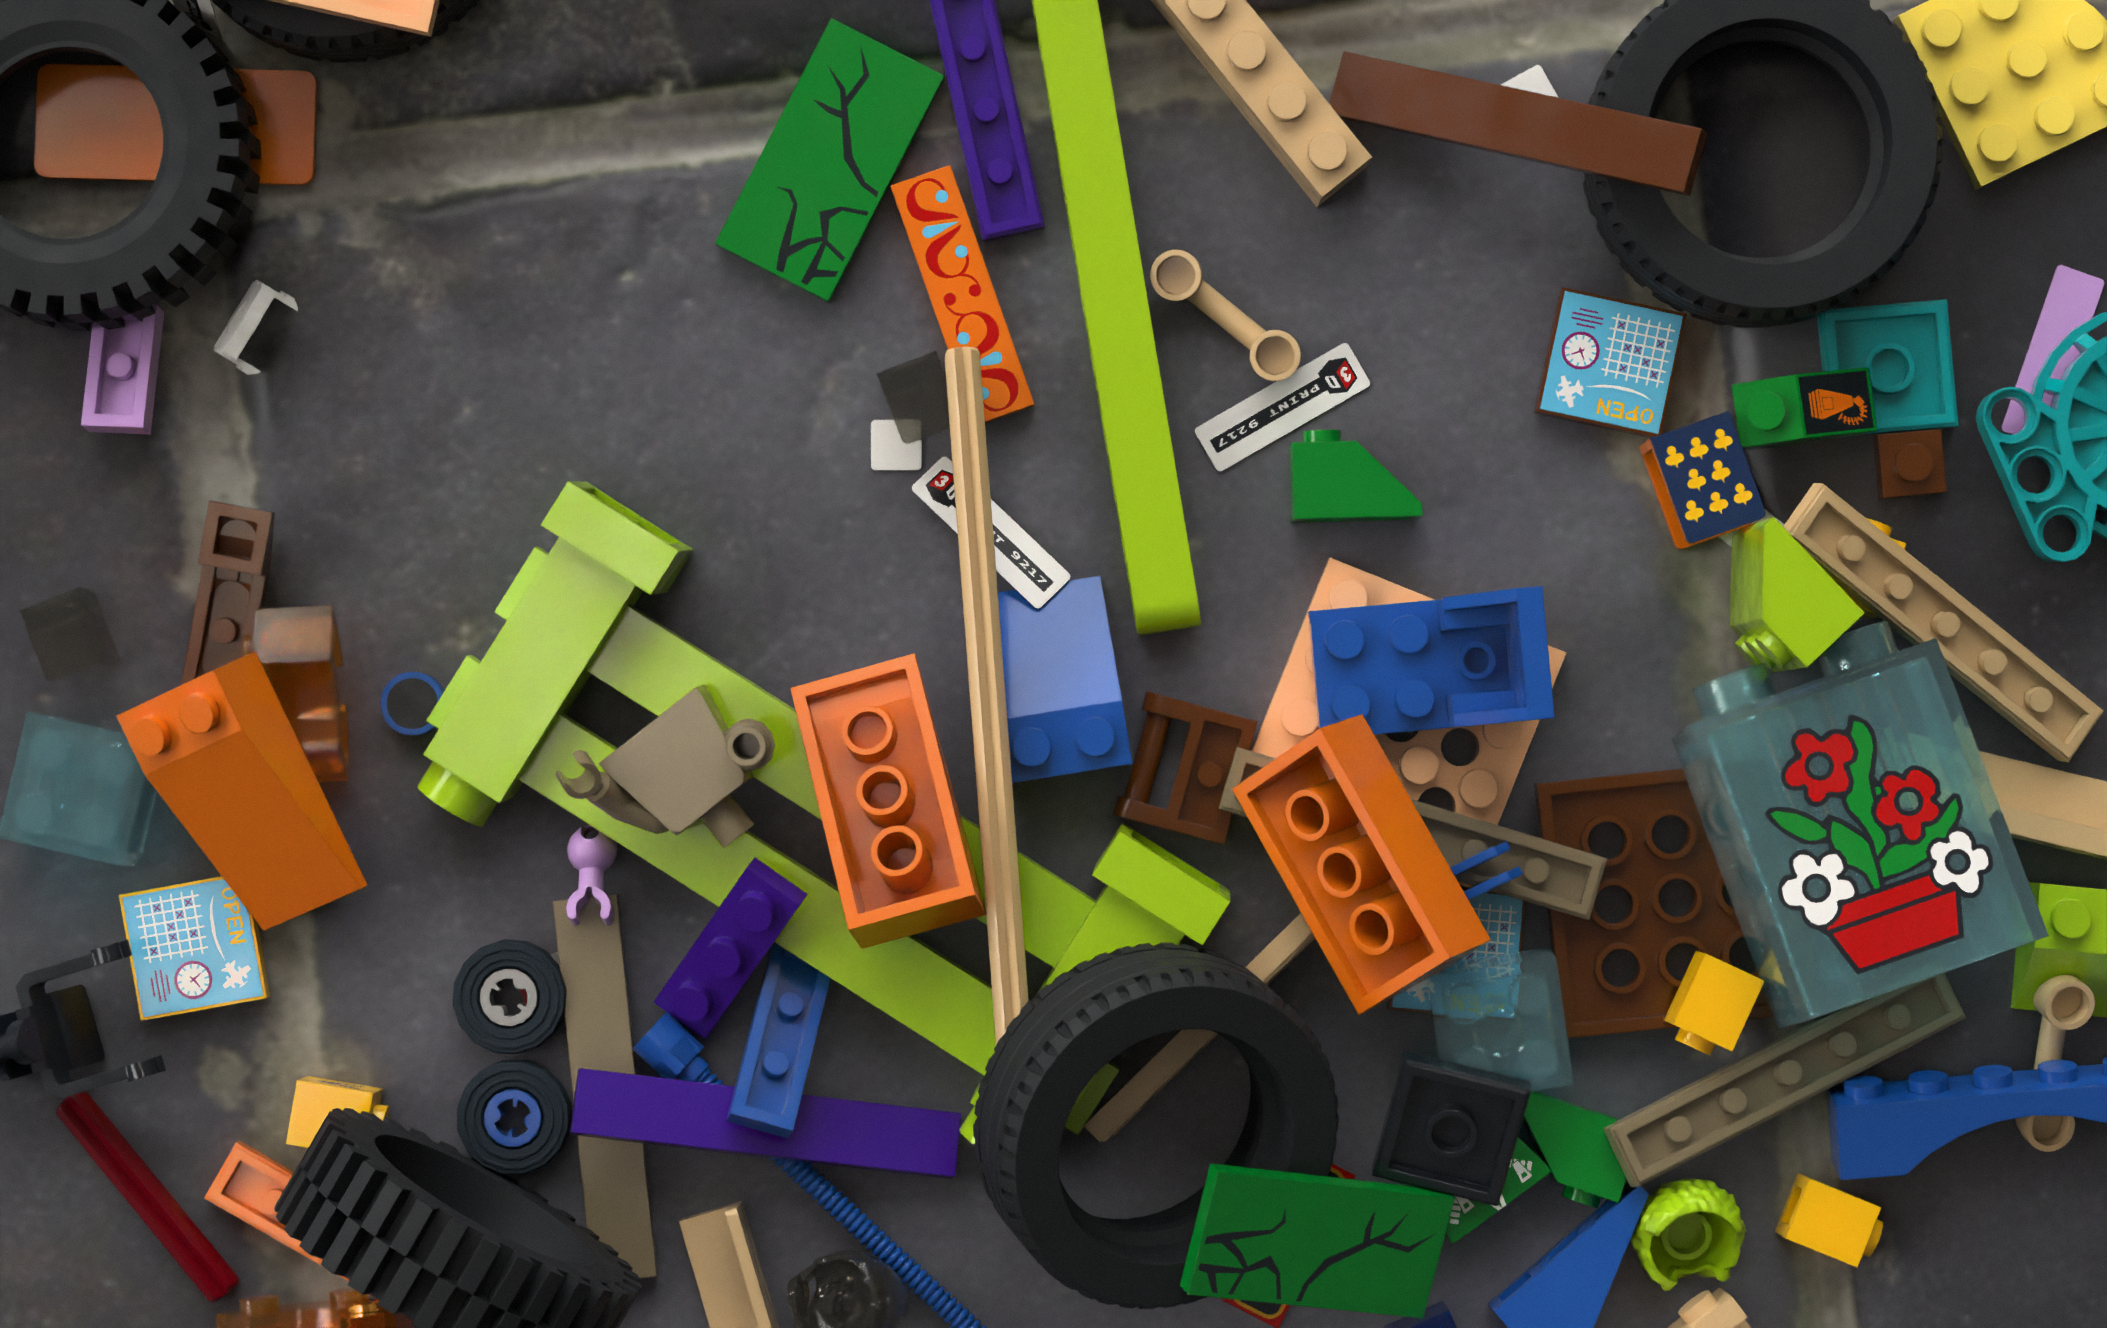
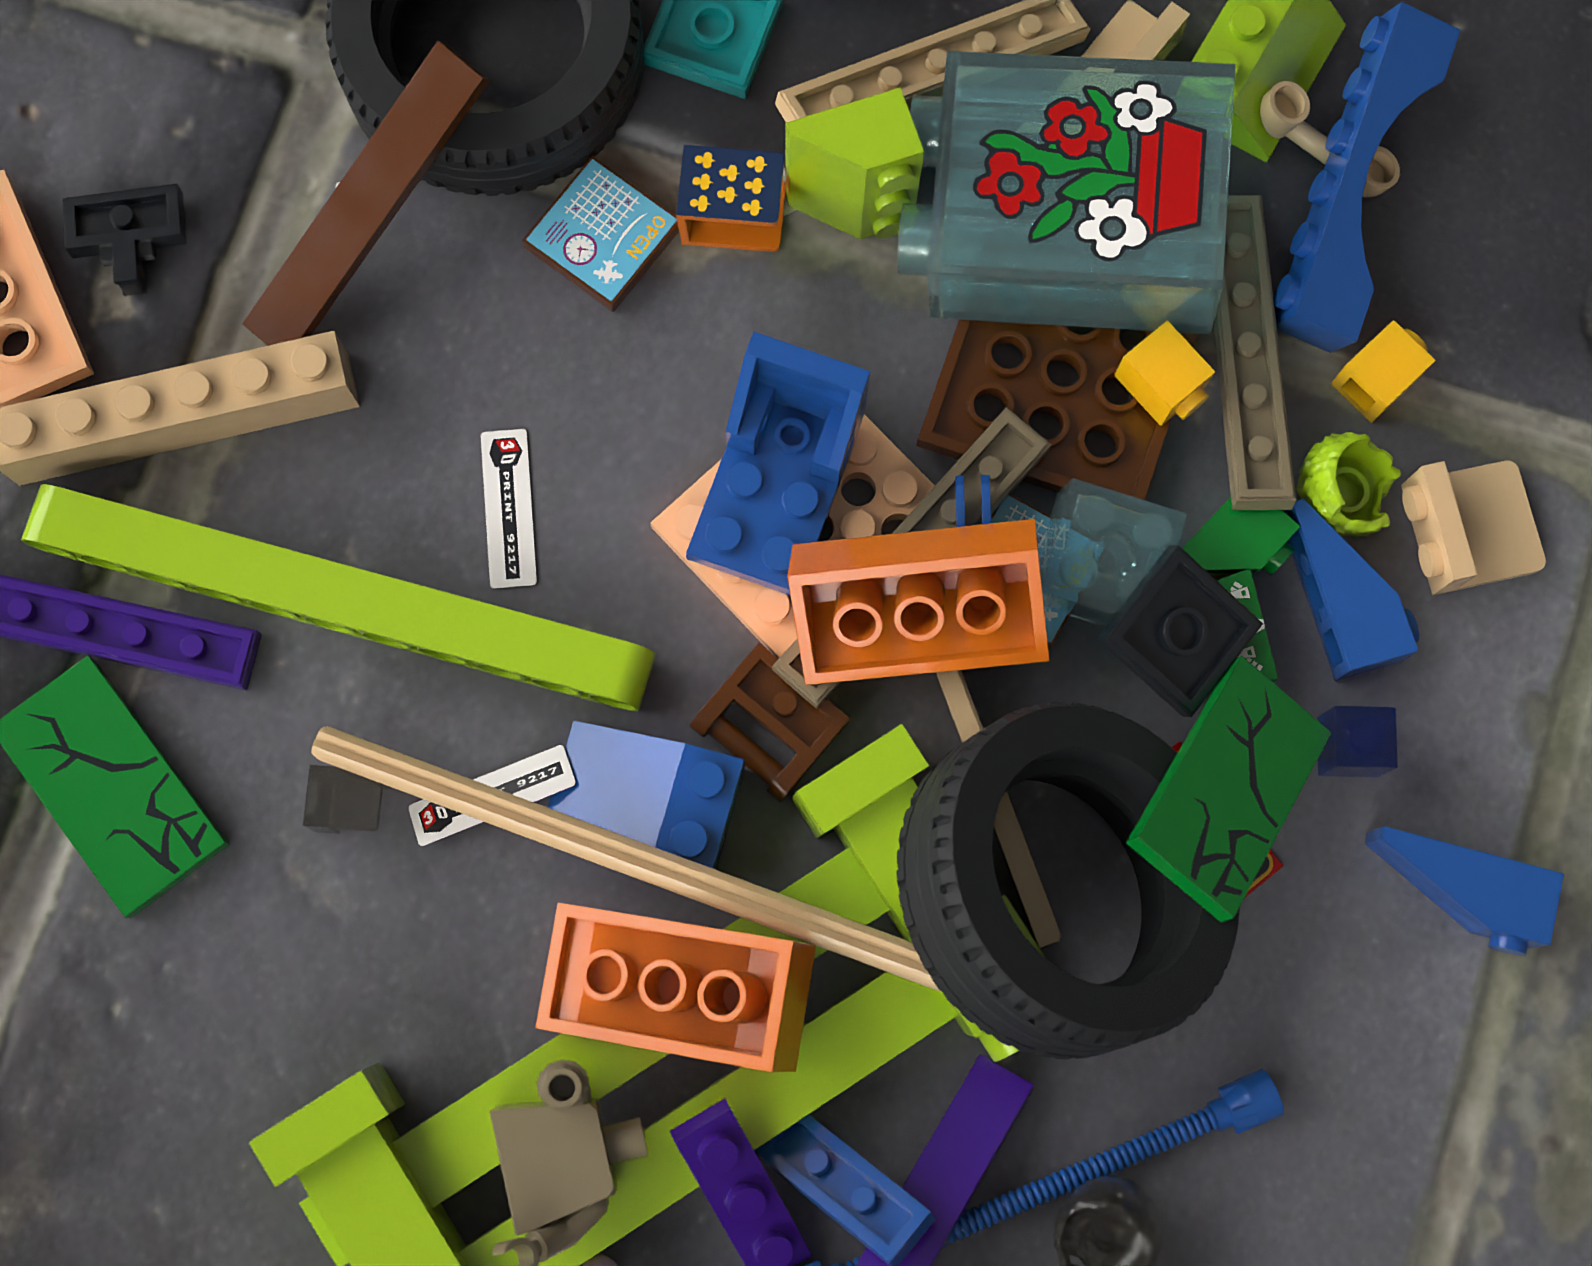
camera: 60 degrees left, 10 degrees down
white sticker [871,420,922,470] -> none
orange tile [890,165,1035,423] -> none
tan bar [1150,250,1301,381] -> none
green slope [1288,430,1423,523] -> none
slope [1731,367,1878,450] -> none
reddish brown plate [1873,429,1947,499] -> none

